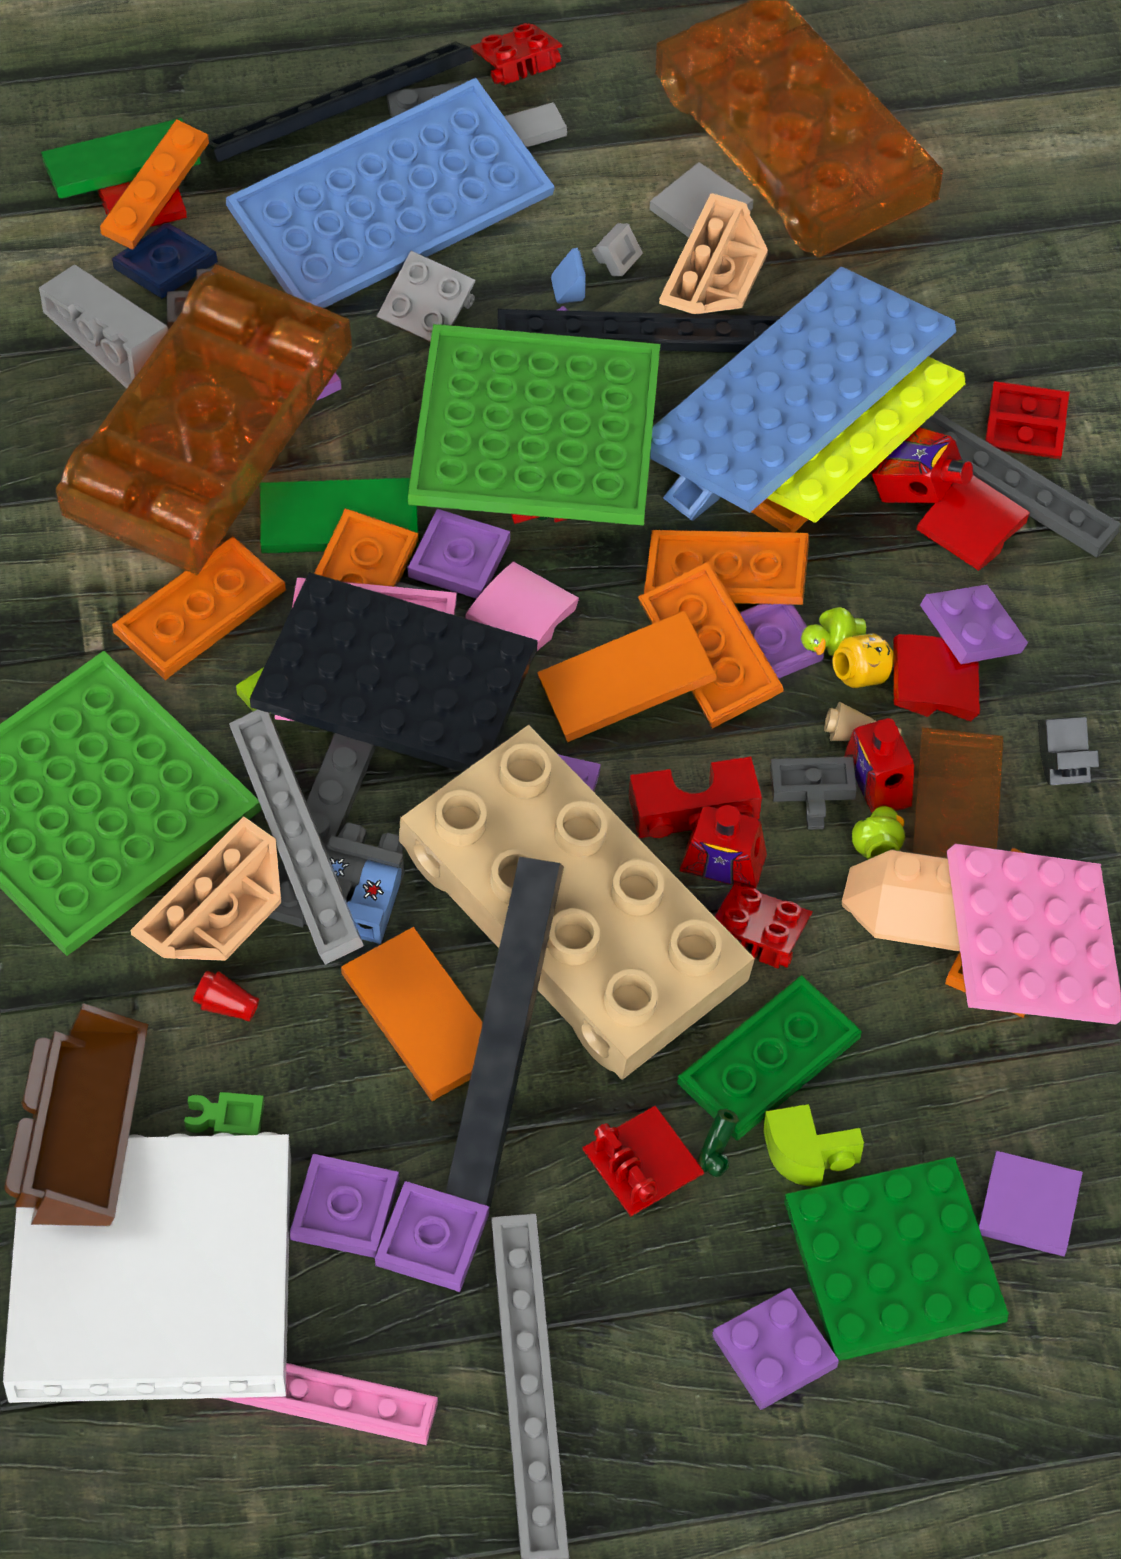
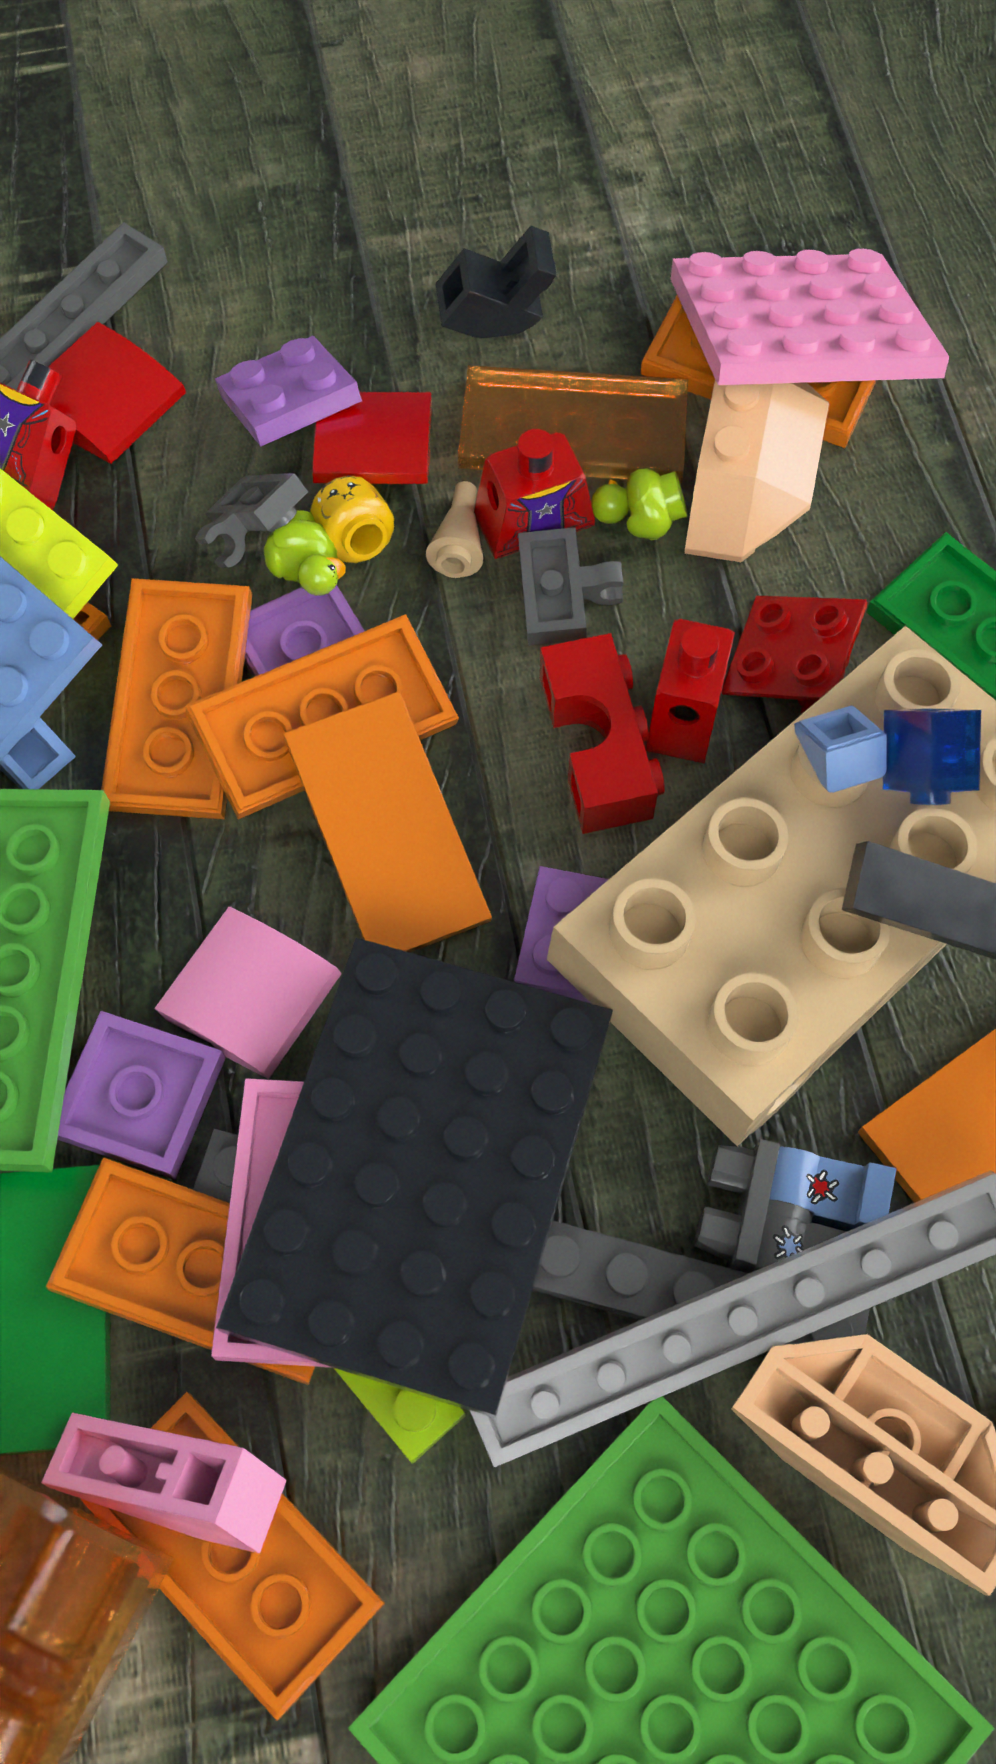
camera: 90 degrees left, 10 degrees up
none -> bright pink slope [41,1413,286,1553]
none -> dark grey plate [195,473,308,568]
none -> medium blue slope [794,705,887,793]
none -> clear blue brick [883,708,981,805]

